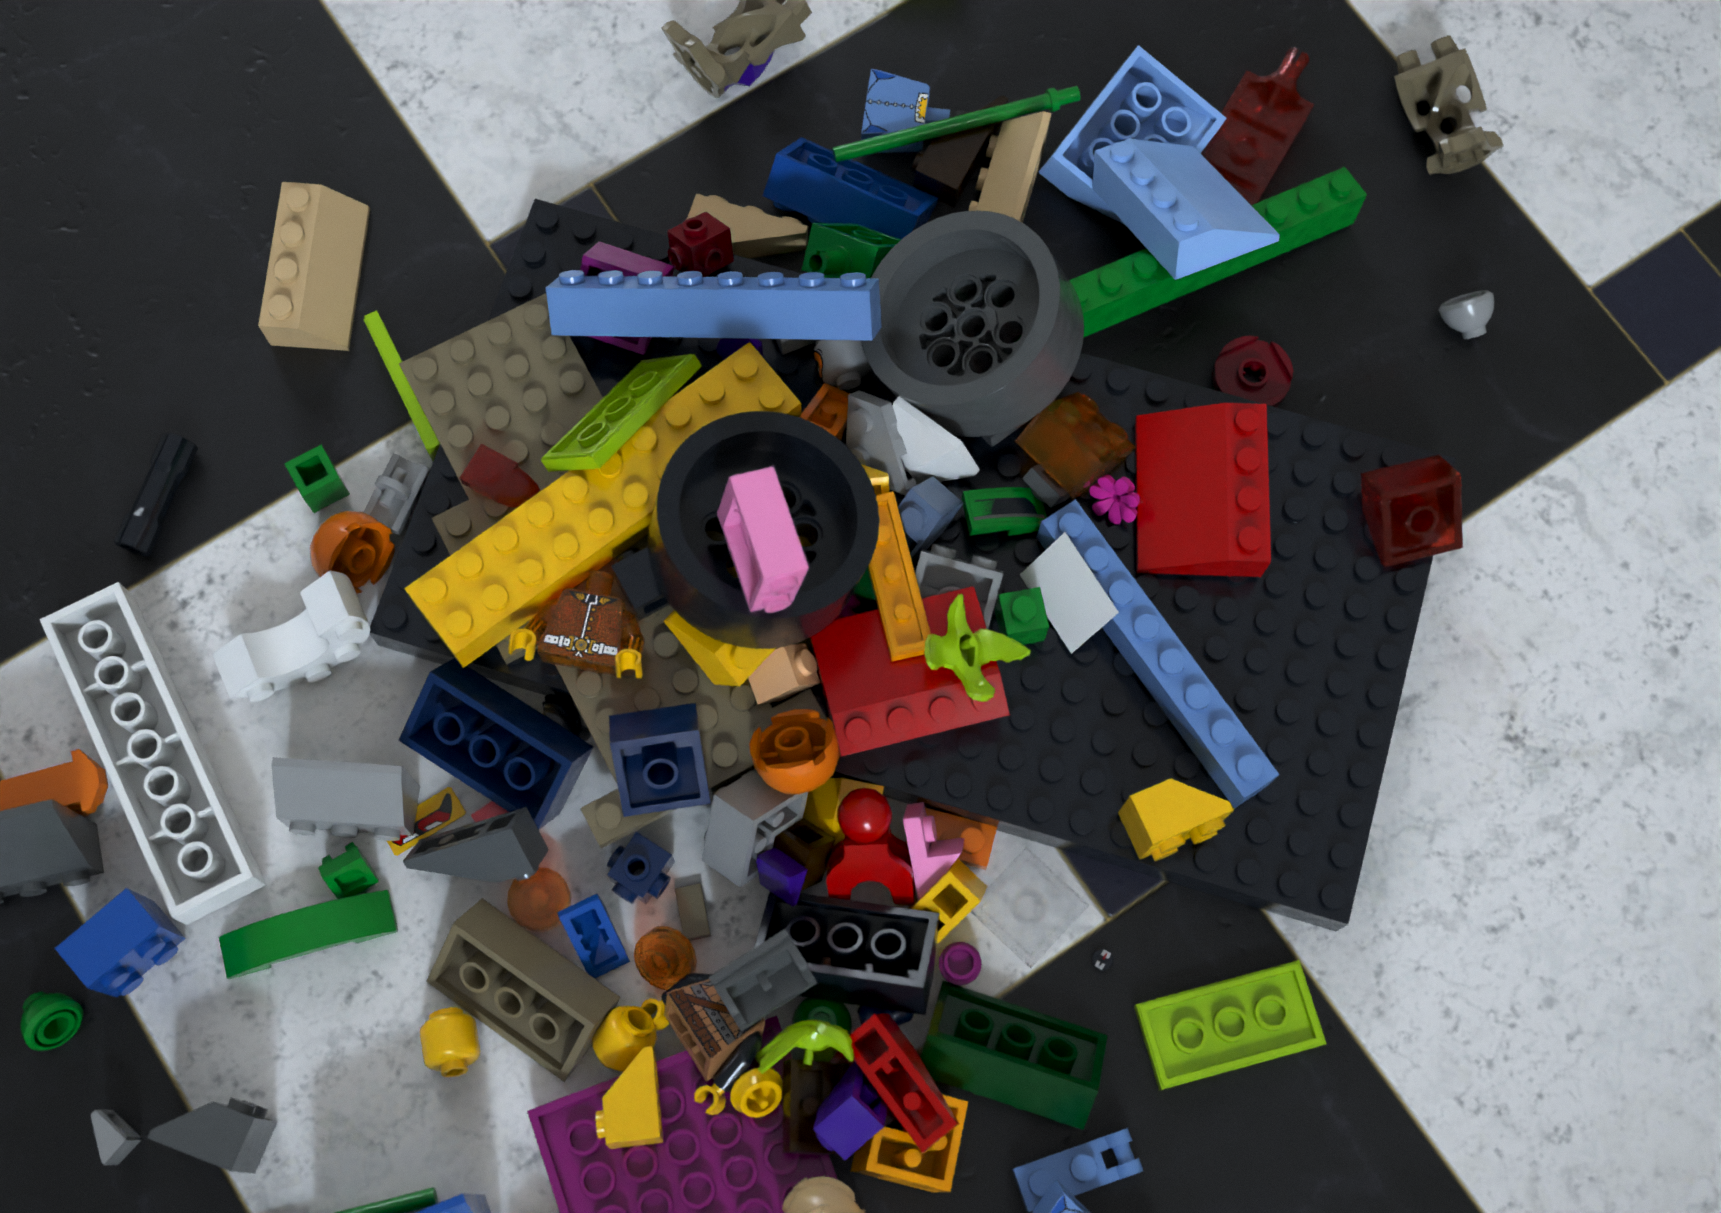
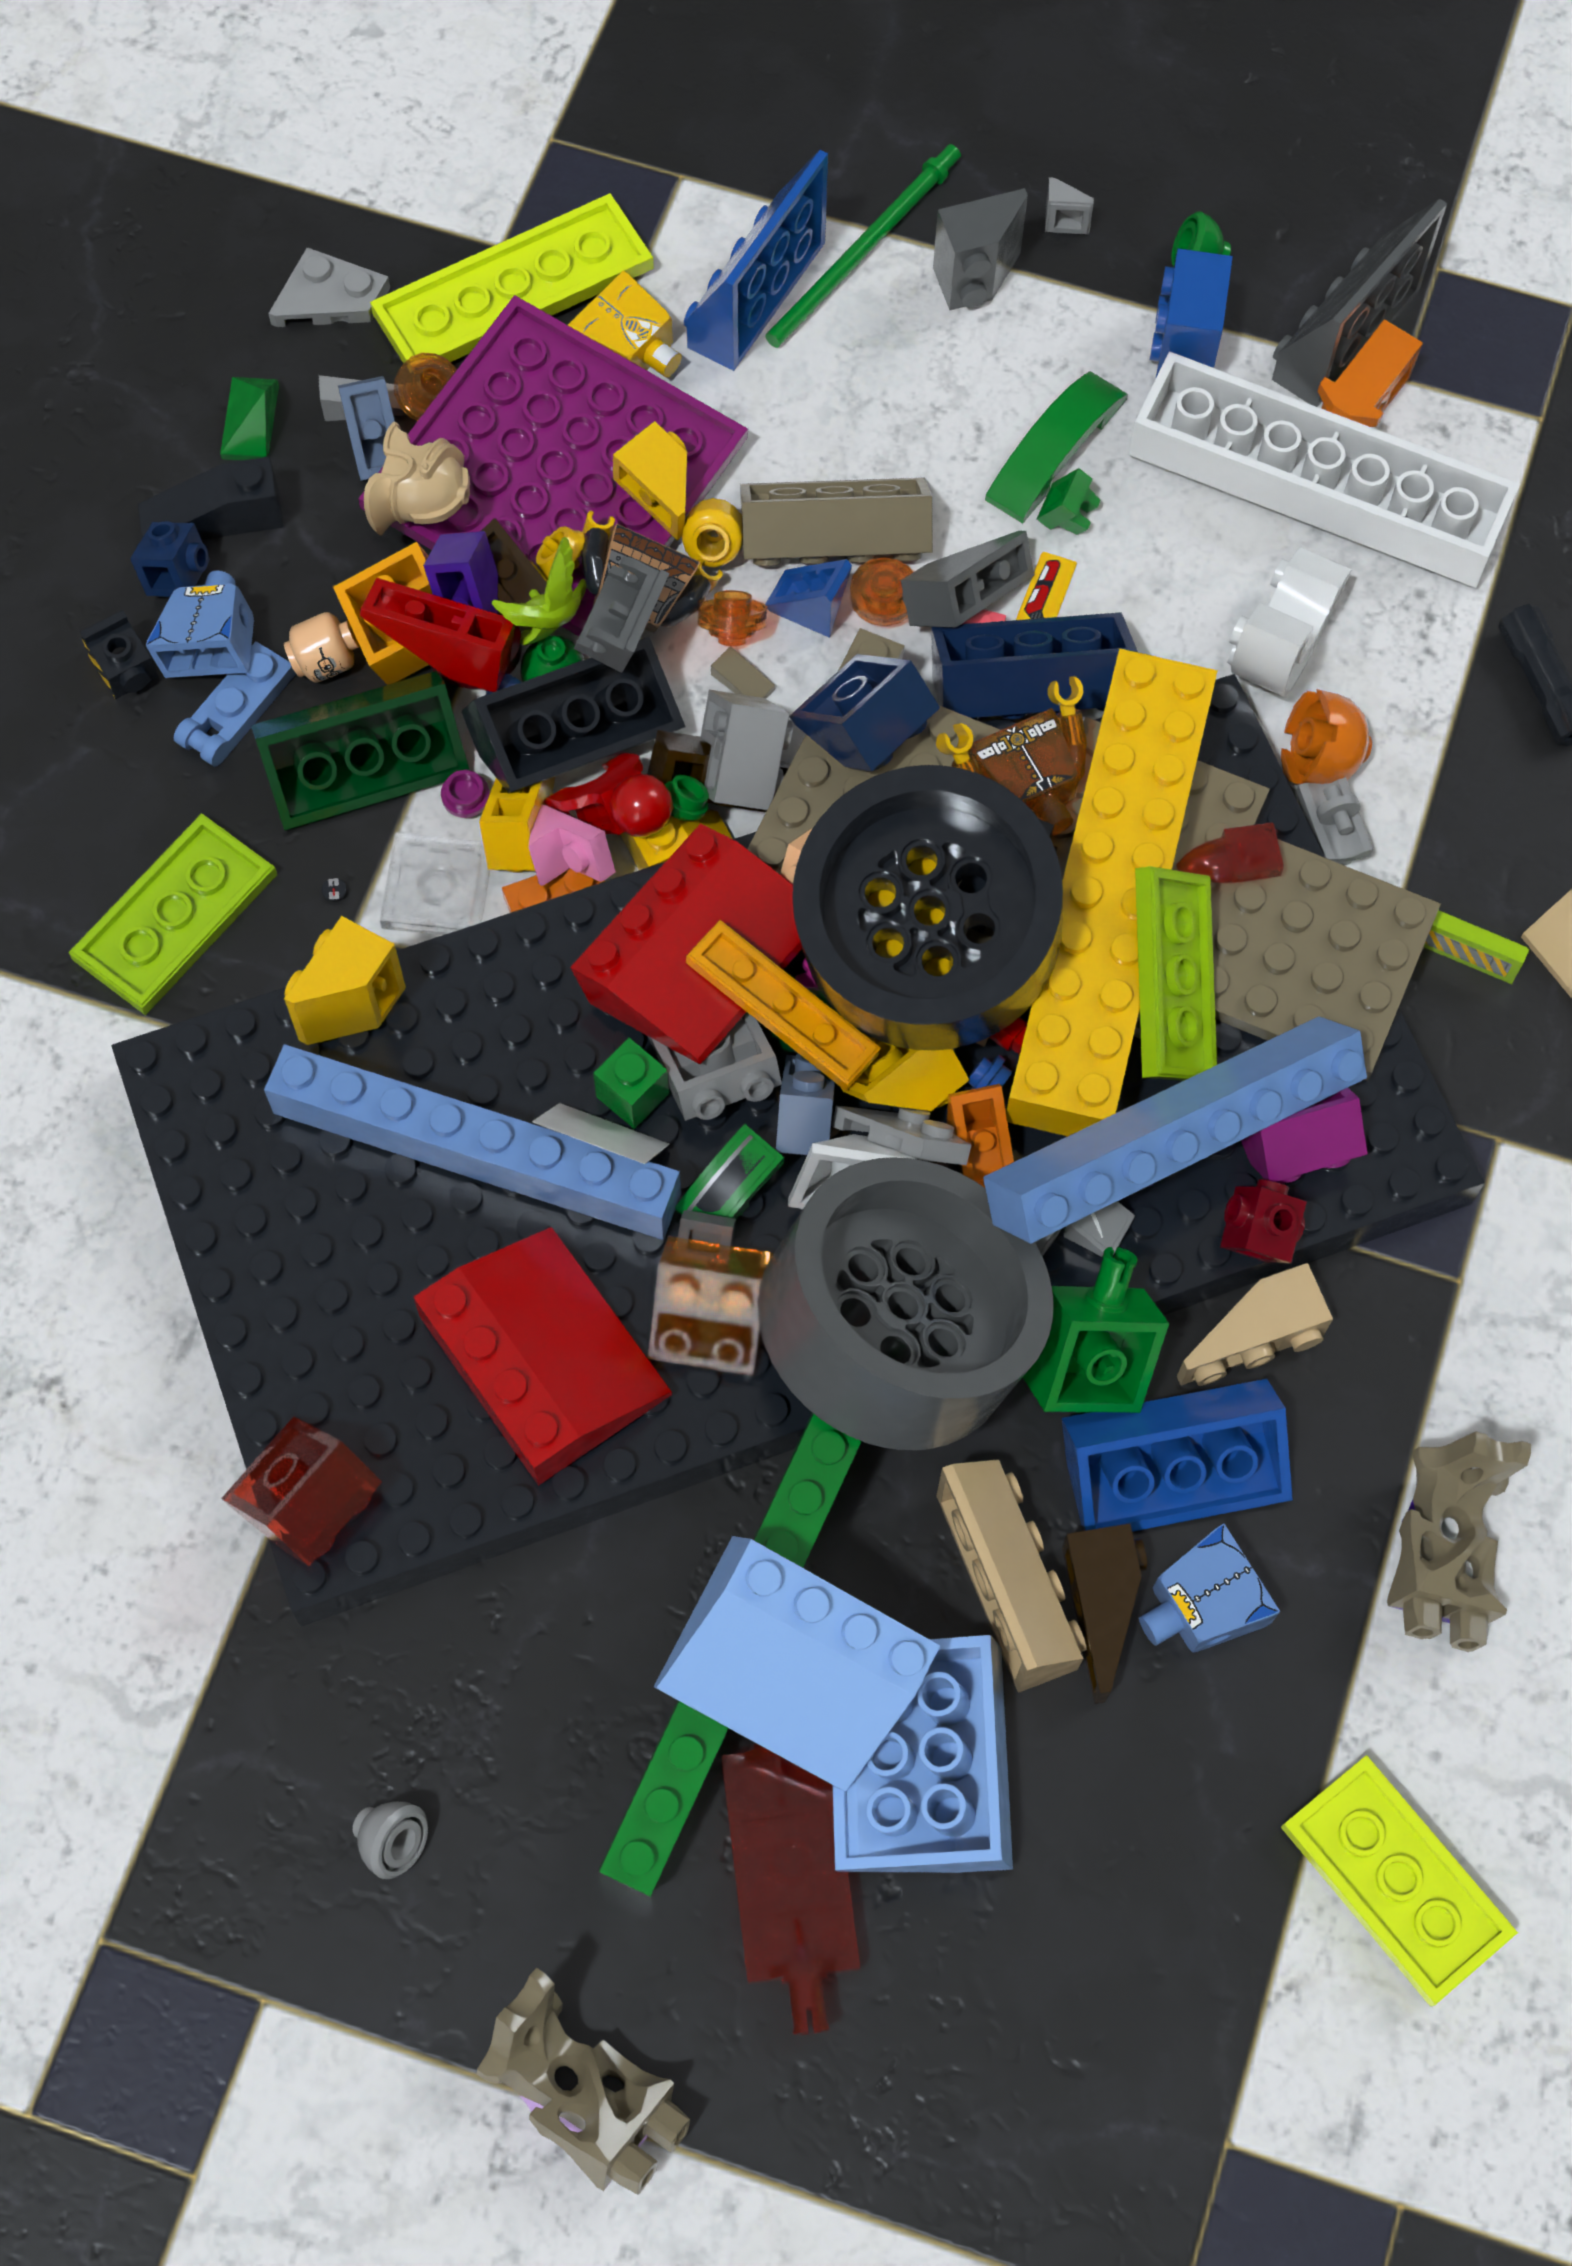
camera: 145 degrees right, 5 degrees down
light grey slope [272,757,420,841] -> none
green brick [284,445,350,513] -> none
yellow head [420,1007,480,1077] -> none
dark blue brick [607,832,675,904] -> none
bright pink window [717,466,809,613] -> none
orange cylinder [749,709,840,794] -> none
dark purple slope [756,847,808,907] -> none
green bar [832,86,1081,163] -> none
lime animal [924,594,1031,702] -> none
dark pink plant [1089,475,1140,524] -> none
dark red plate [1212,336,1293,407] -> none
none -> light nougat head [284,612,360,683]
none -> green plate [665,775,709,821]

